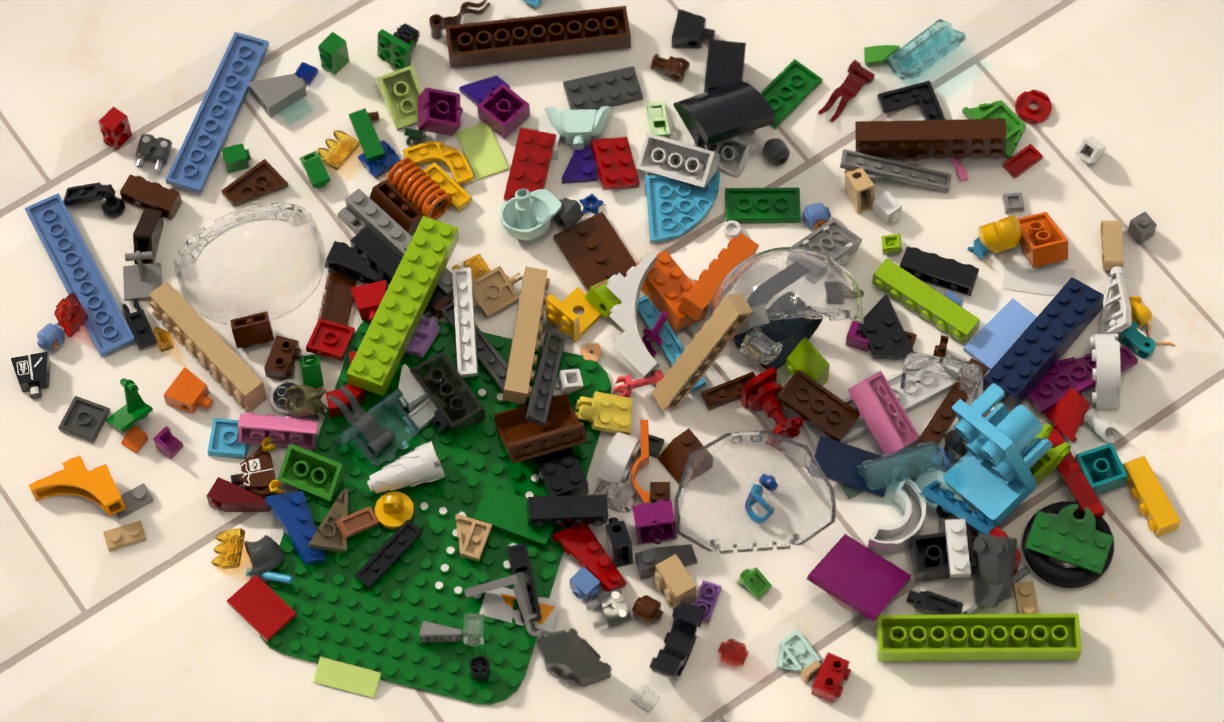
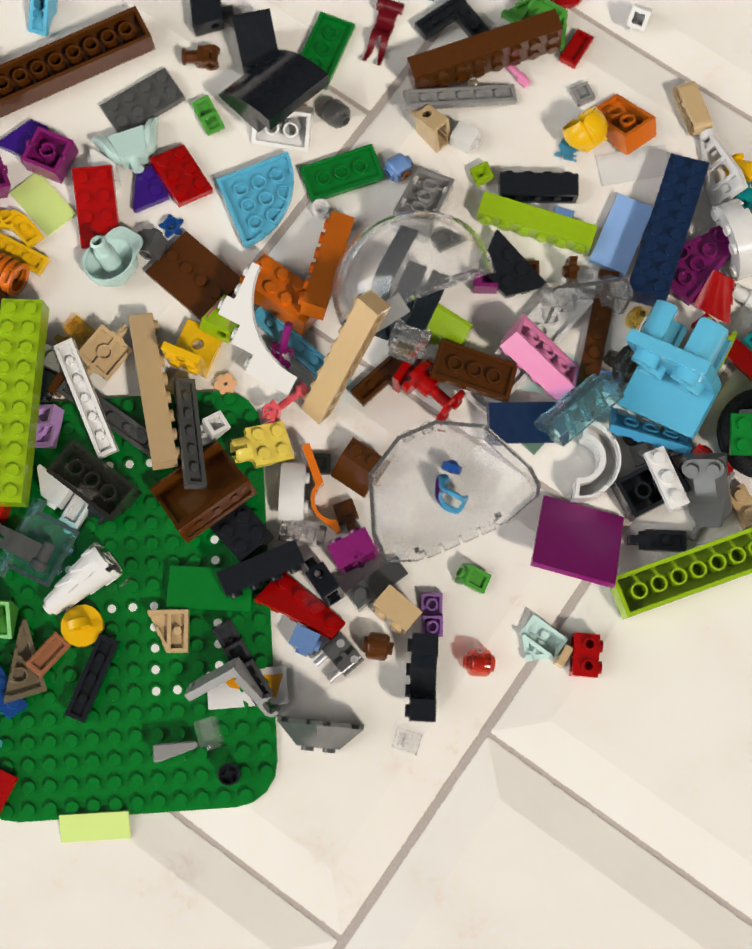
camera: 20 degrees left, 15 degrees up
white slope [636,133,721,188] -> none
flat silver brick [1128,211,1157,245] -> none

